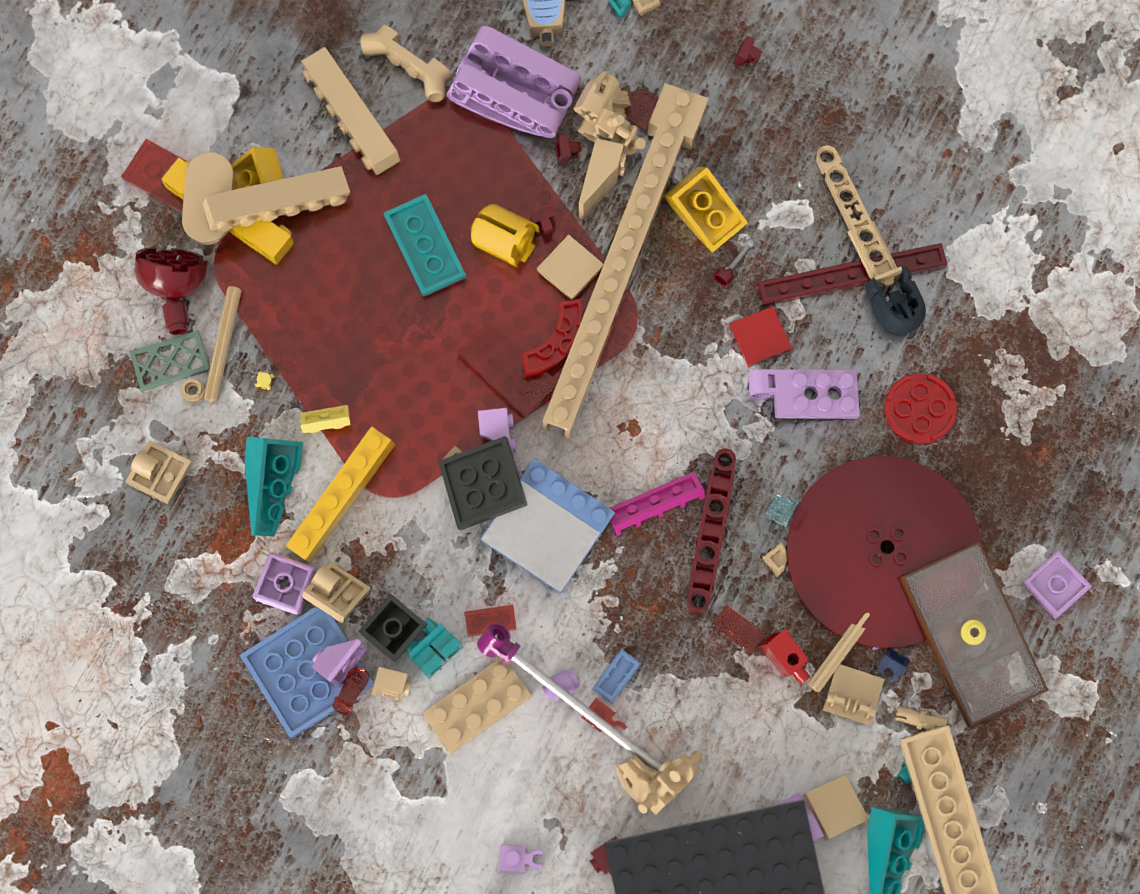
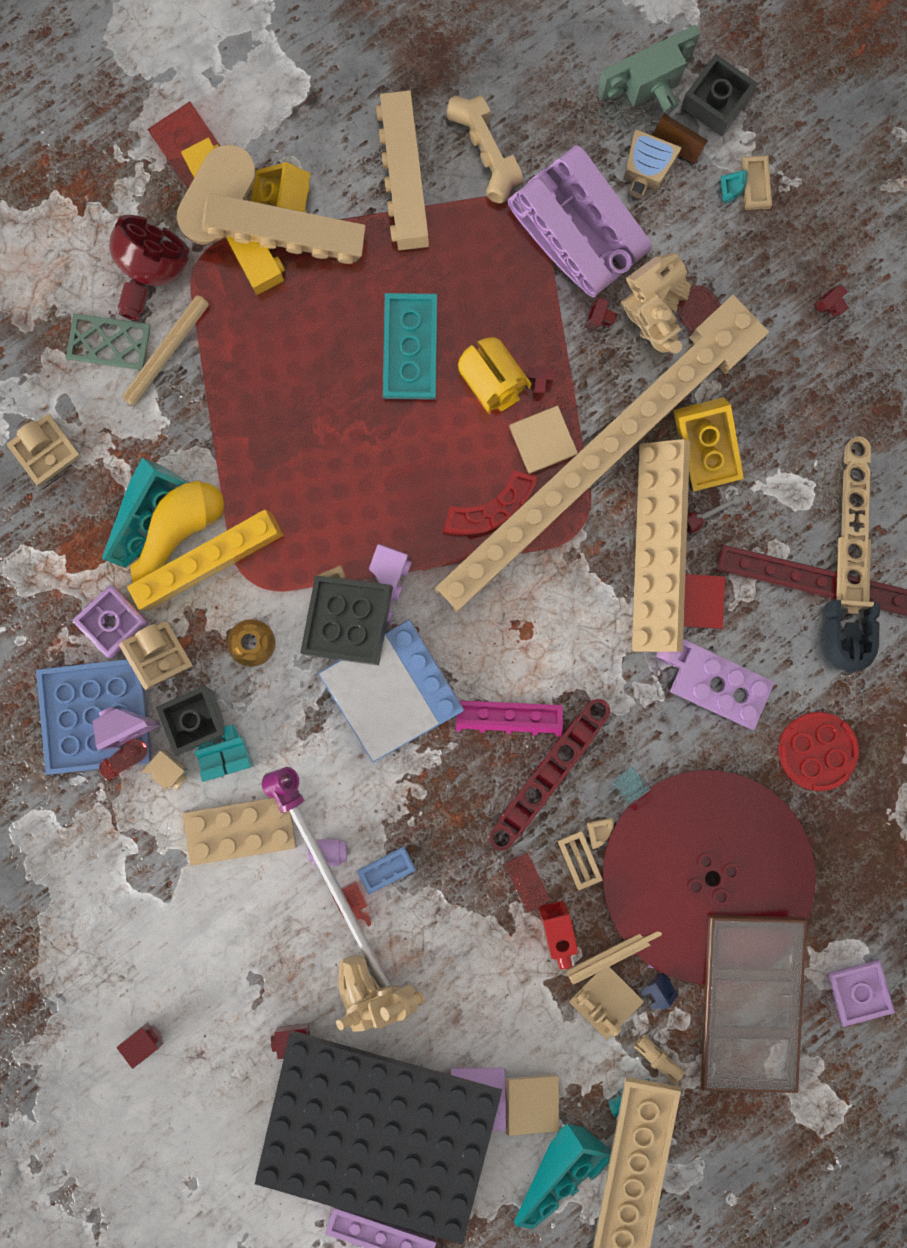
camera: 25 degrees right, 10 degrees up
tan plate [181,378,205,402] -> none
light yellow piece [255,371,274,390] -> none
light yellow plate [300,405,350,433] -> none
clear red plate [464,605,517,637] -> none
lavender plate [499,845,543,872] -> none
tan slope [579,138,627,220] -> none
light yellow plate [961,620,986,645] -> none
none -> yellow animal [130,480,224,583]
none -> pearl gold piece [227,619,276,667]
none -> tan tile [557,831,603,891]
none -> tan plate [632,439,690,652]

